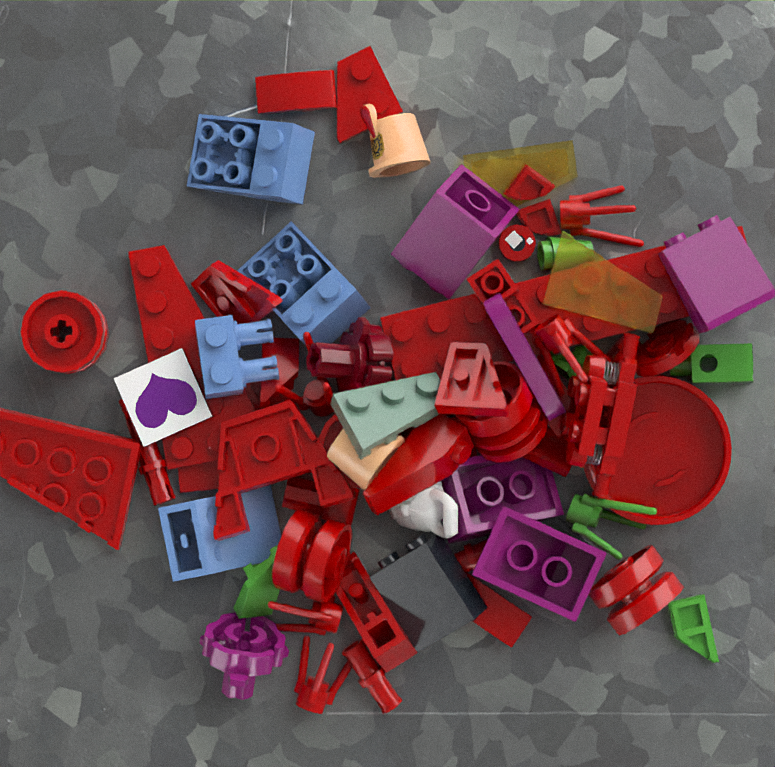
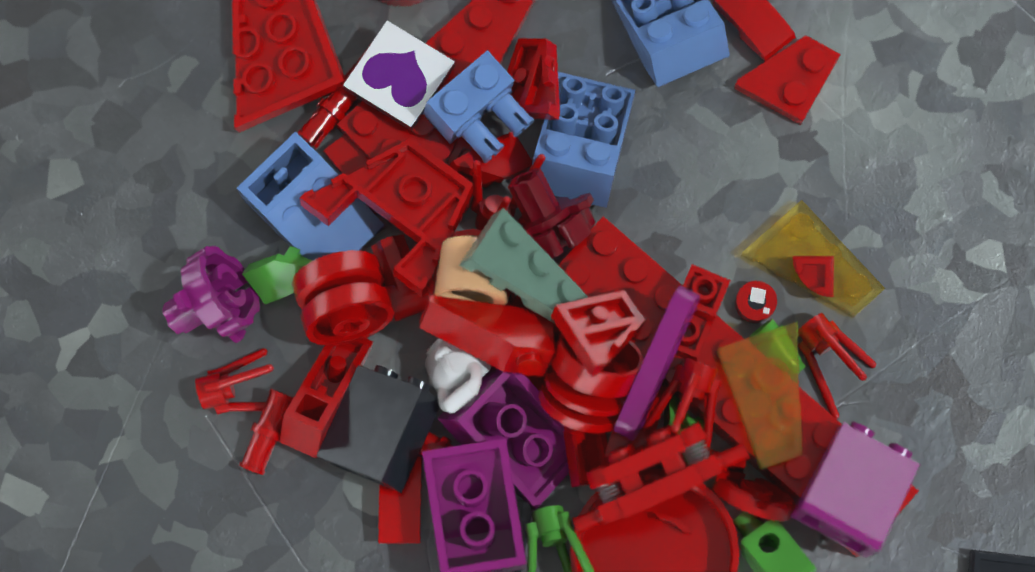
camera: 60 degrees right, 10 degrees down
red plant [268,587,343,636] -> none
light nougat hat [360,104,430,178] -> none
magenta slope [391,164,519,299] -> none
red tile [516,199,562,236] -> none

